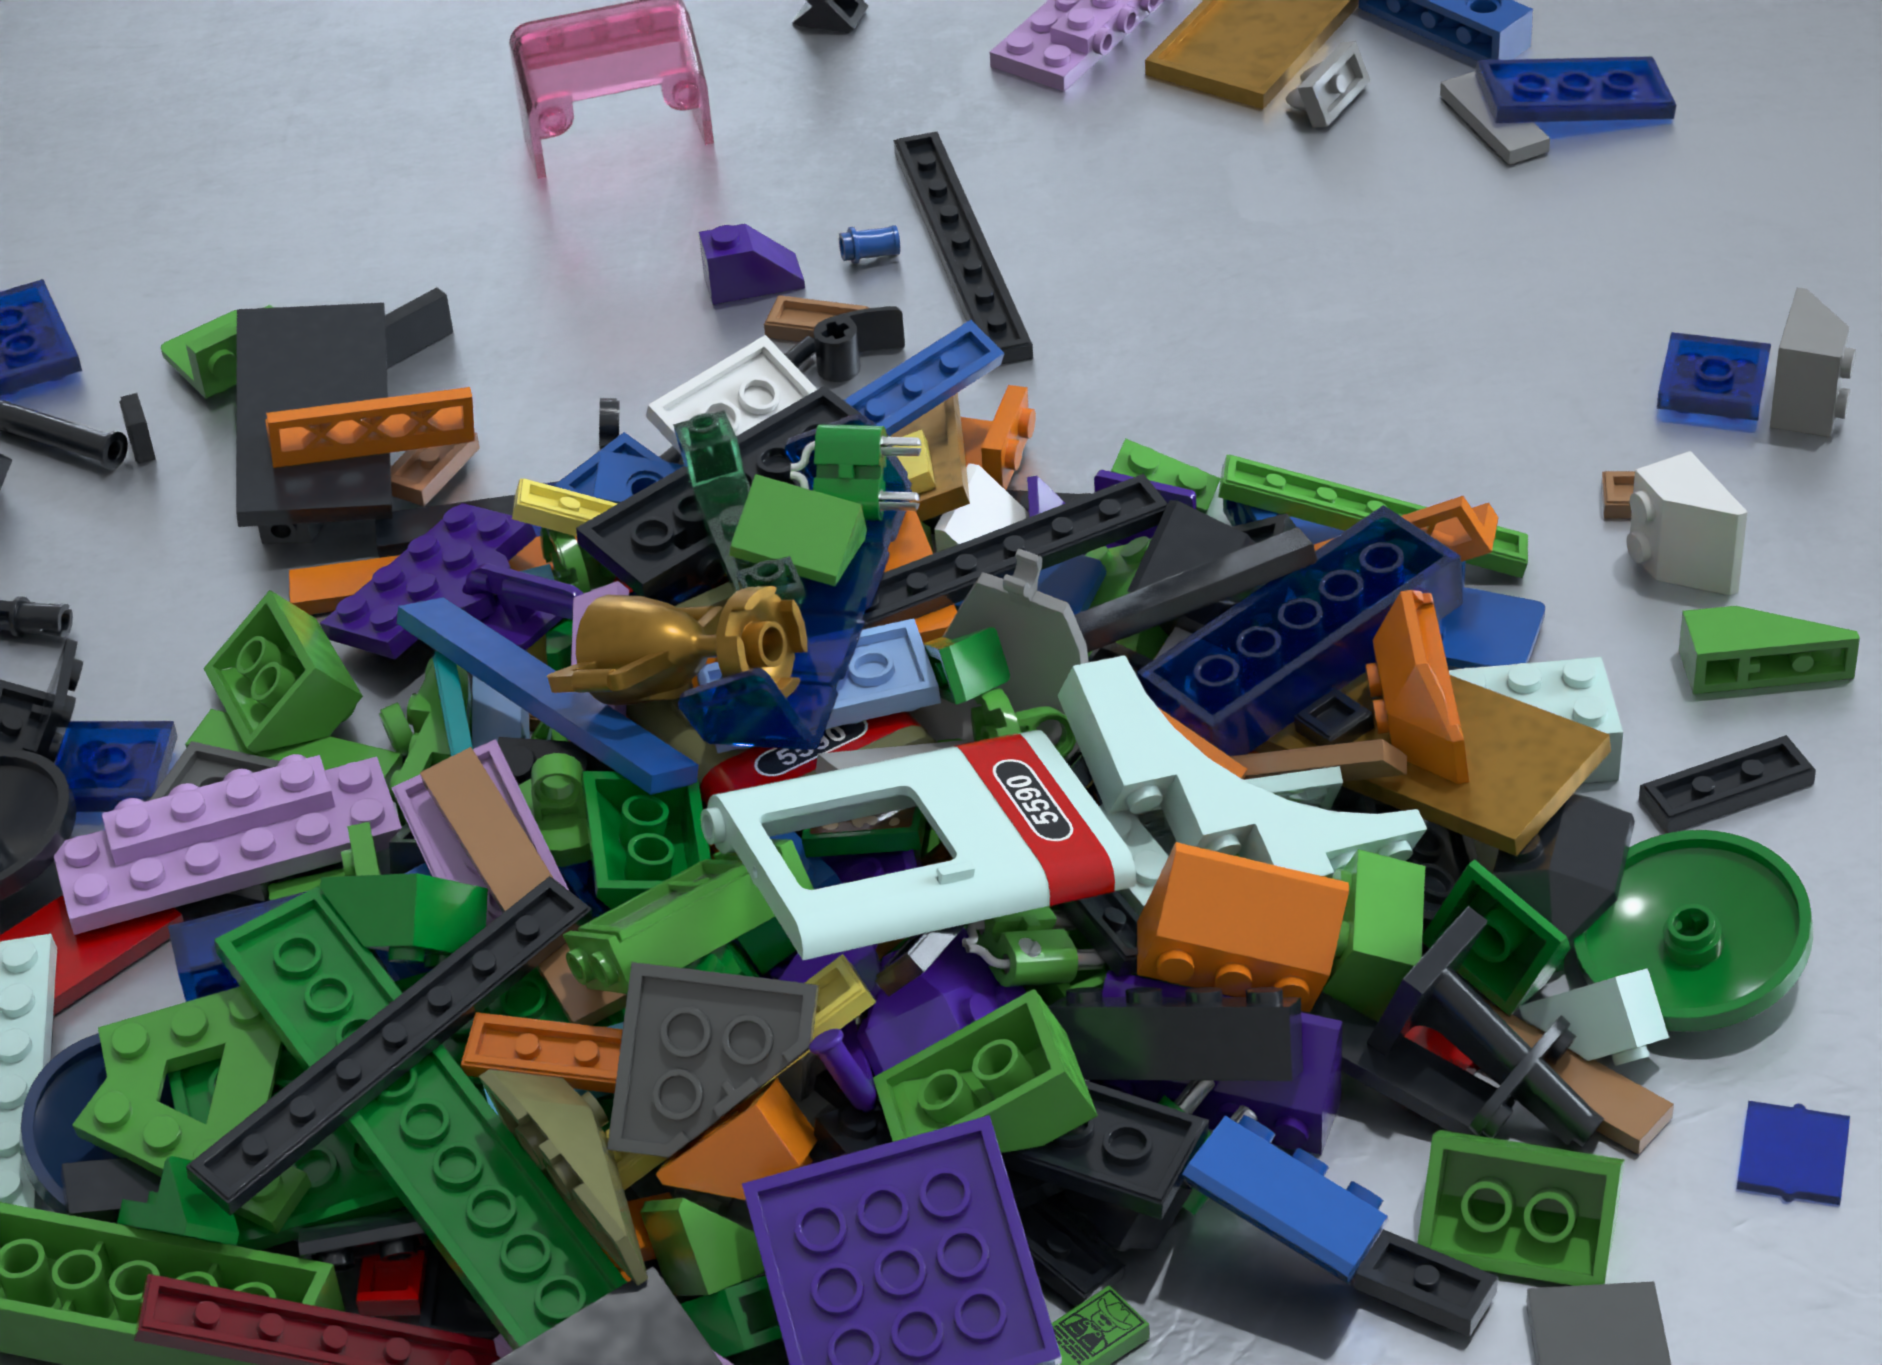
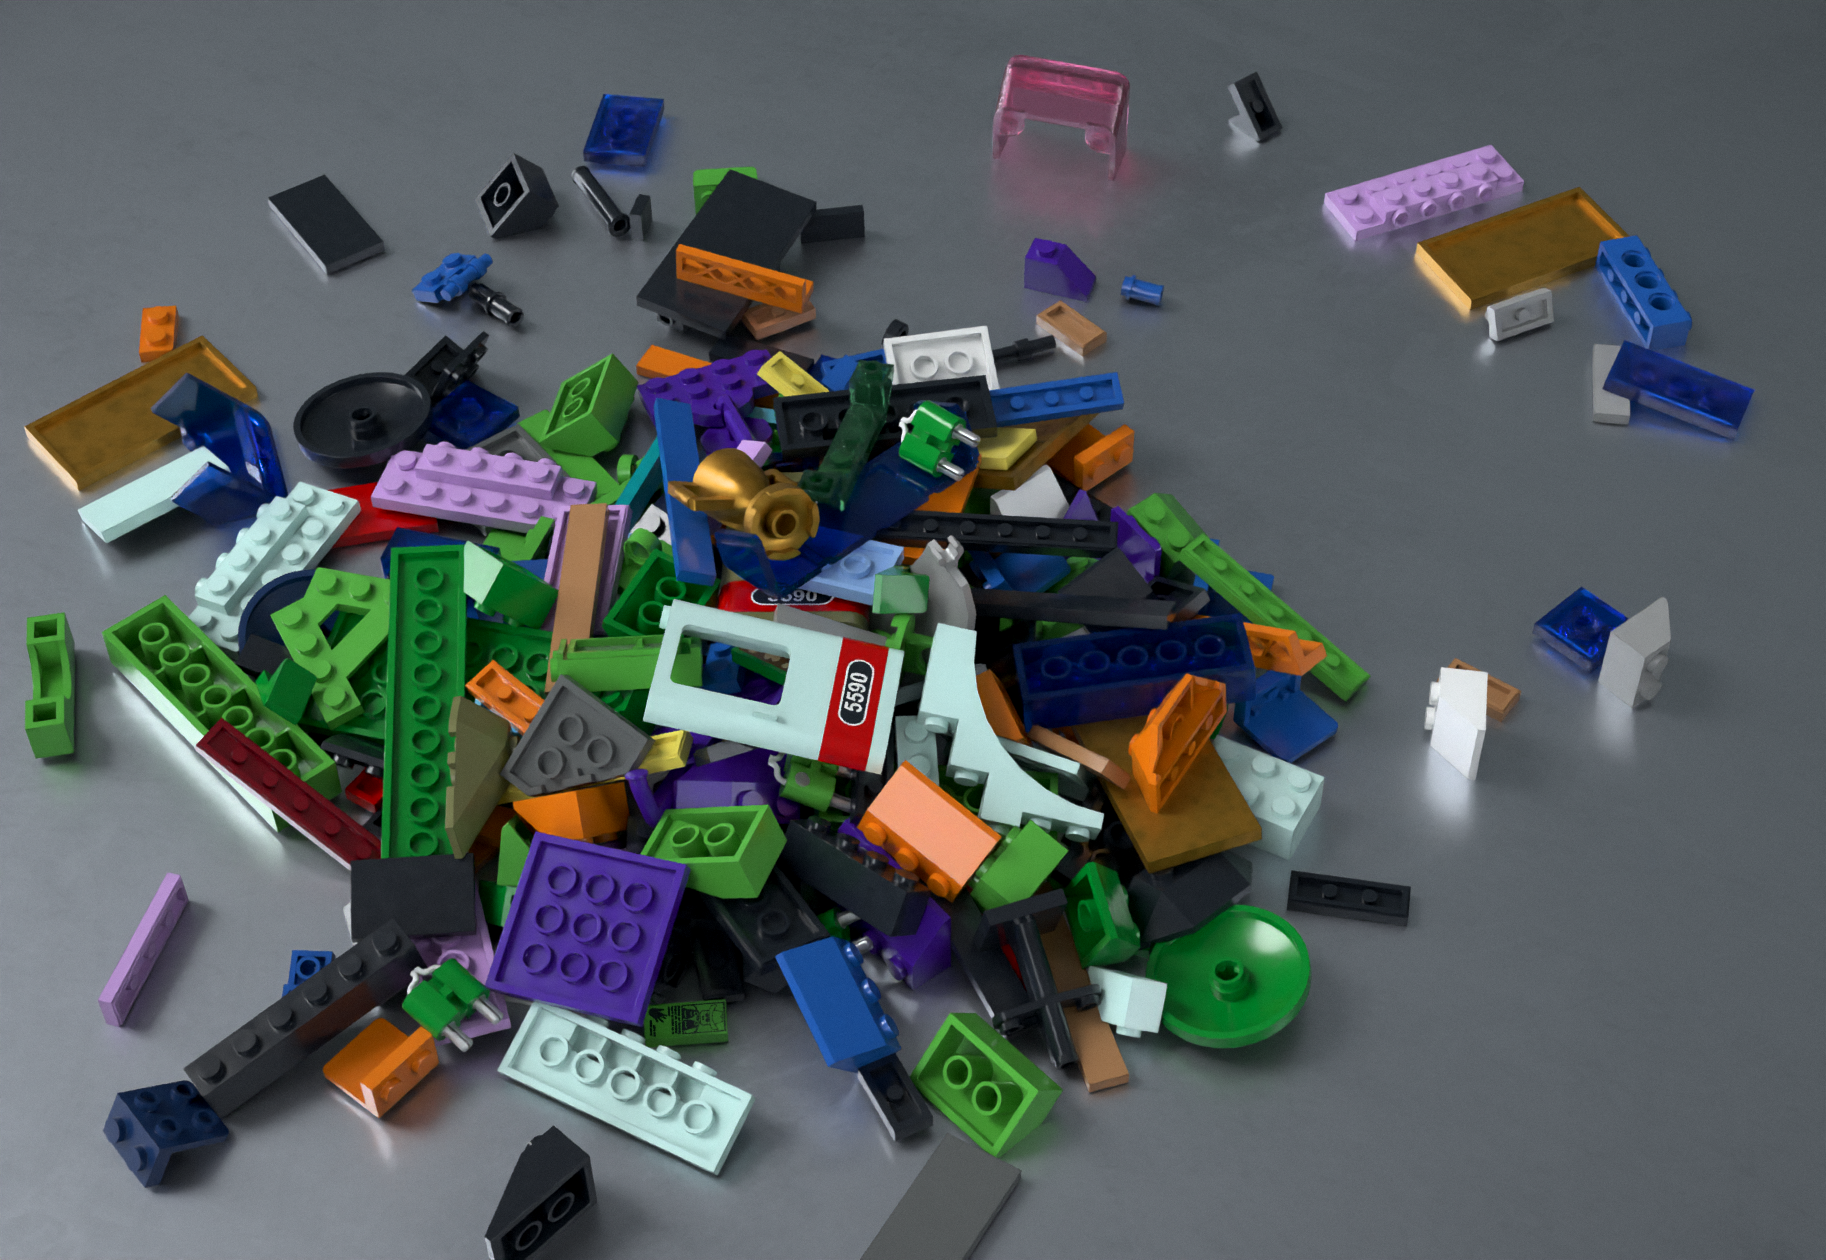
camera: 30 degrees right, 5 degrees up
black tile [186,876,592,1215] -> none
bright green slope [729,474,867,586] -> none
black panel [813,306,905,382] -> none
black tile [894,131,1033,365] -> none
black tile [1293,688,1375,746] -> none
bright green slope [1678,606,1860,694] -> none
clear blue piece [1737,1101,1851,1205] -> none

